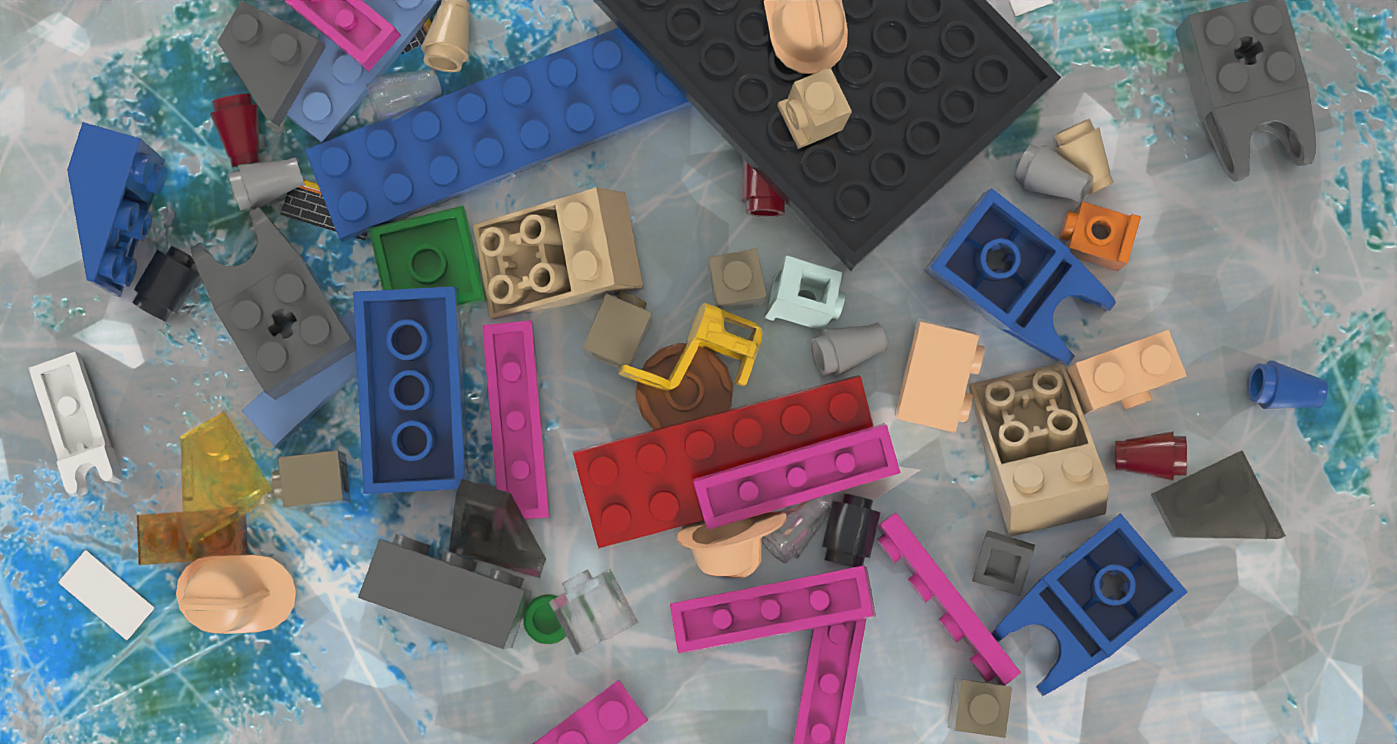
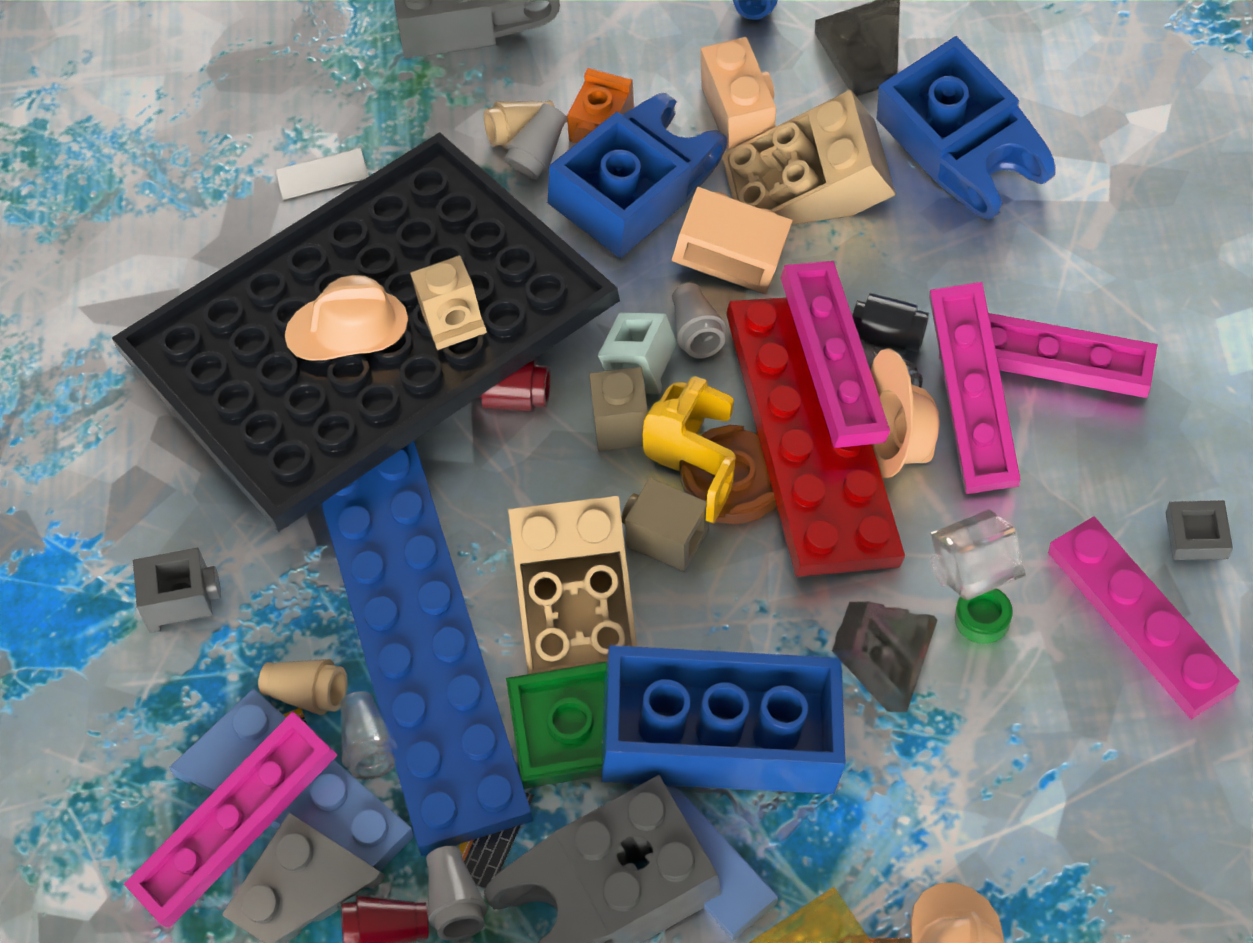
camera: 80 degrees left, 25 degrees down
dark tan brick [272,450,351,510] -> none
dark grey brick [358,534,532,649] -> none
dark pink plate [482,320,550,522] -> none
dark pink plate [876,513,1021,685] -> none
dark tan brick [948,678,1012,738] -> none
dark grey plate [972,530,1035,596] -> none
dark red cone [1115,431,1187,480] -> none

